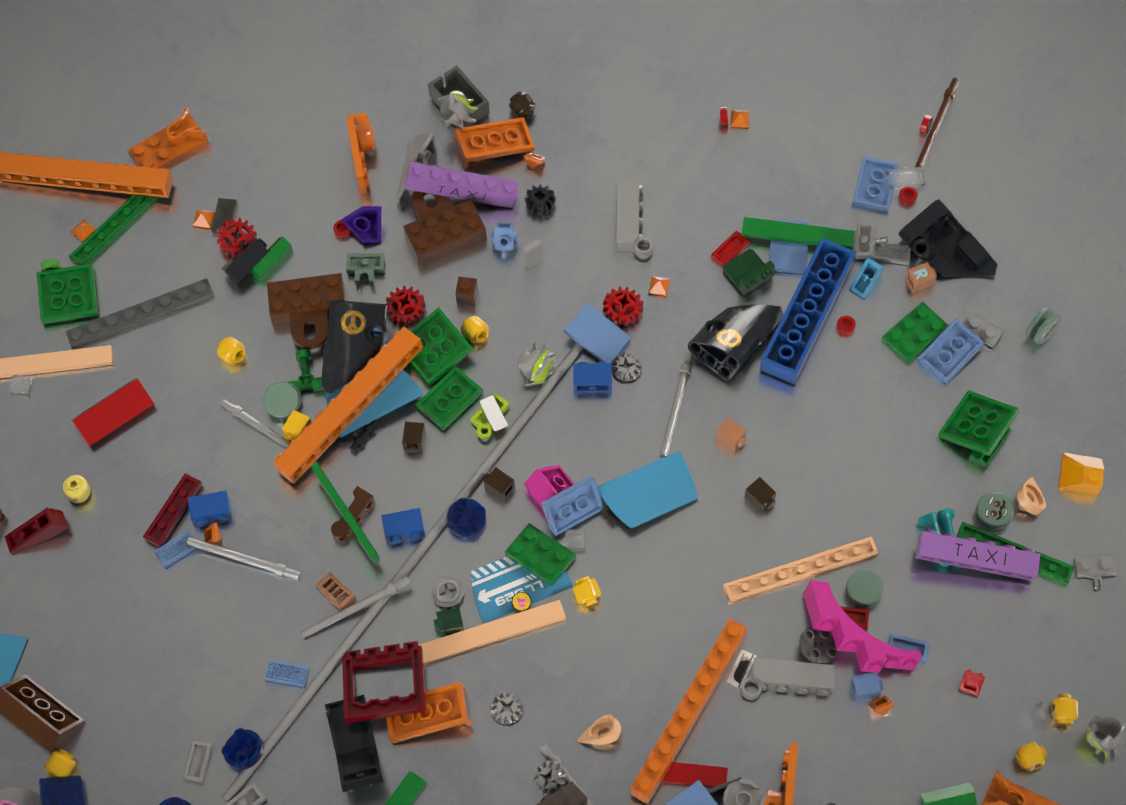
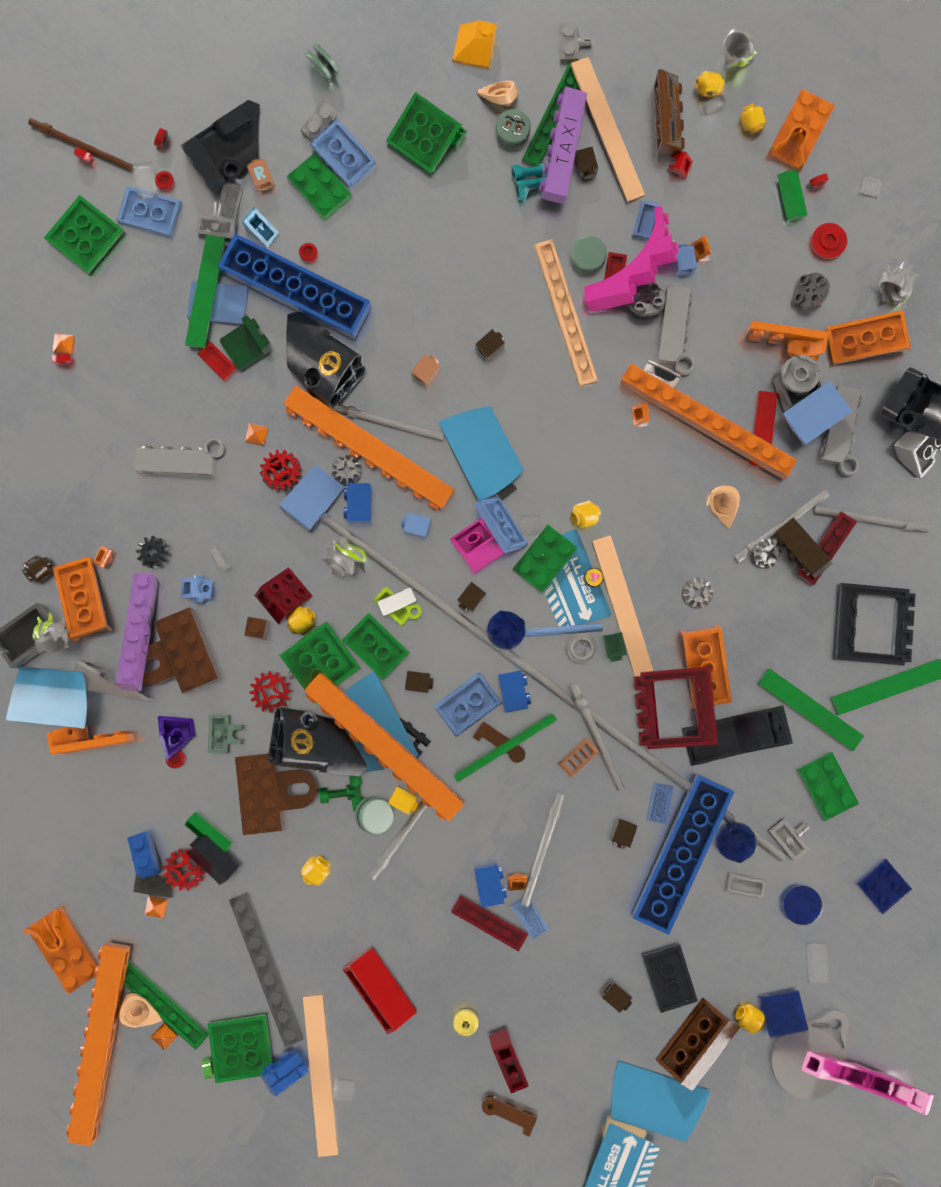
camera: 90 degrees left, 20 degrees up
none -> sticker [6,667,87,728]
none -> green plate [44,195,124,274]
none -> light nougat piece [118,993,162,1027]
none -> blue brick [127,831,161,879]
none -> red tile [154,127,168,148]
none -> dark red bracket [254,568,312,625]
none -> blue brick [260,1051,308,1096]
none -> orange brick [283,385,455,511]
none -> medium blue brick [401,513,431,539]
none -> medium blue tile [433,672,502,737]
none -> medium blue bar [525,623,603,637]
none -> light nougat tile [570,57,645,203]
none -> dark brown brick [574,146,598,179]
none -> dark brown brick [600,980,632,1013]
none -> dark brown brick [610,818,638,849]
none -> orange slope [632,403,649,425]
none -> blue brick [632,773,735,935]
none -> black plate [642,944,698,1013]
none -> reddish brown slope [654,69,685,157]

